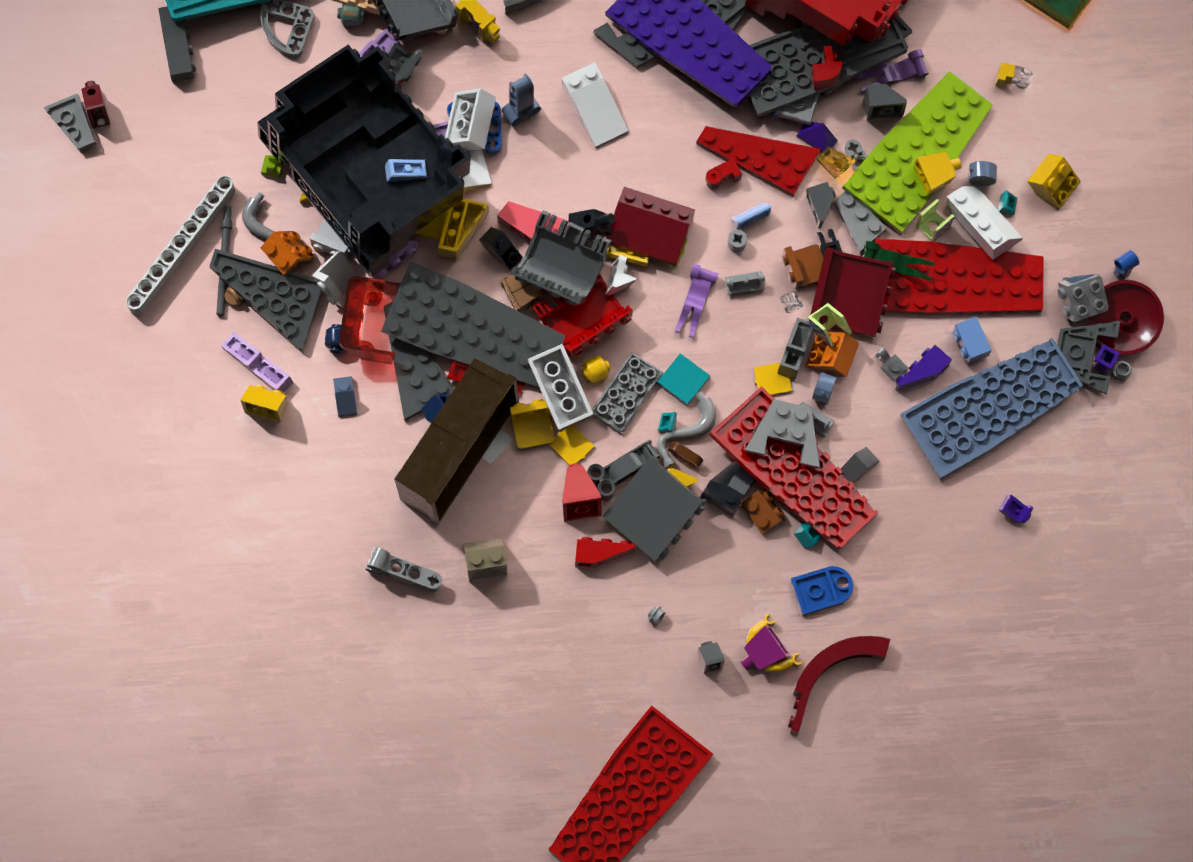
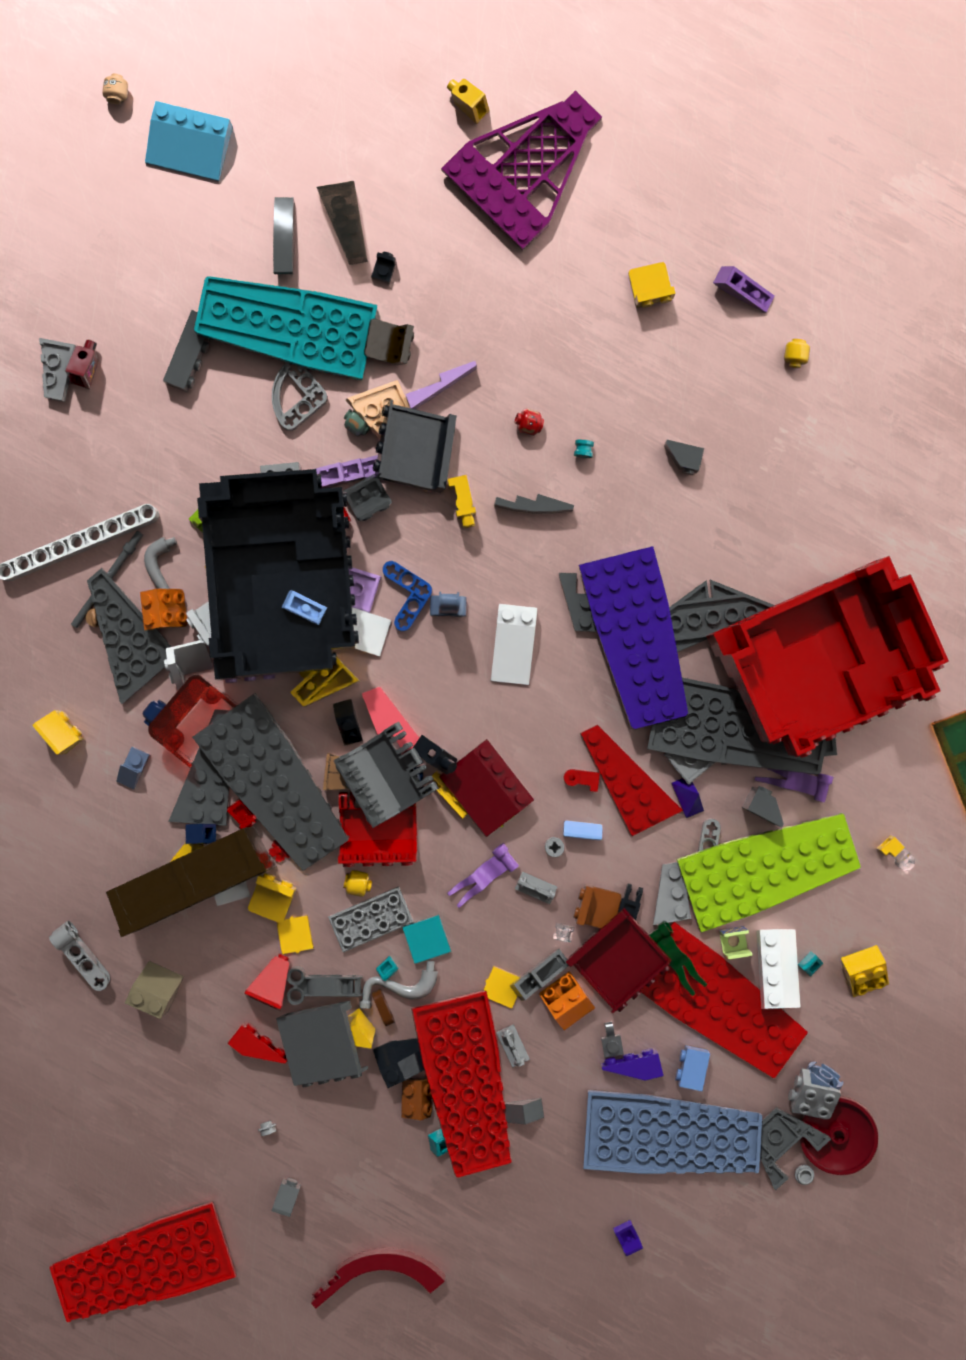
camera: 30 degrees right, 15 degrees up
lavender slope [221,332,293,393] -> none
white slope [445,88,496,150] -> none
white slope [527,344,593,430] -> none
white slope [606,255,636,295] -> none
magenta torso [741,613,803,672] -> none
light grey wing [744,399,820,469] -> none
blue tile [790,566,853,616] -> none
dark grey slope [805,182,836,228] -> none
yellowish green piece [808,303,852,347] -> none
red brick [811,45,842,90] -> none
sand blue piece [812,372,837,404] -> none
clear yellow slope [816,146,855,180] -> none
yellow torso [913,152,962,195] -> none
sand blue piece [968,161,997,186] -> none
dark purple brick [1094,344,1120,376] -> none
blue piece [1113,250,1140,279] -> none

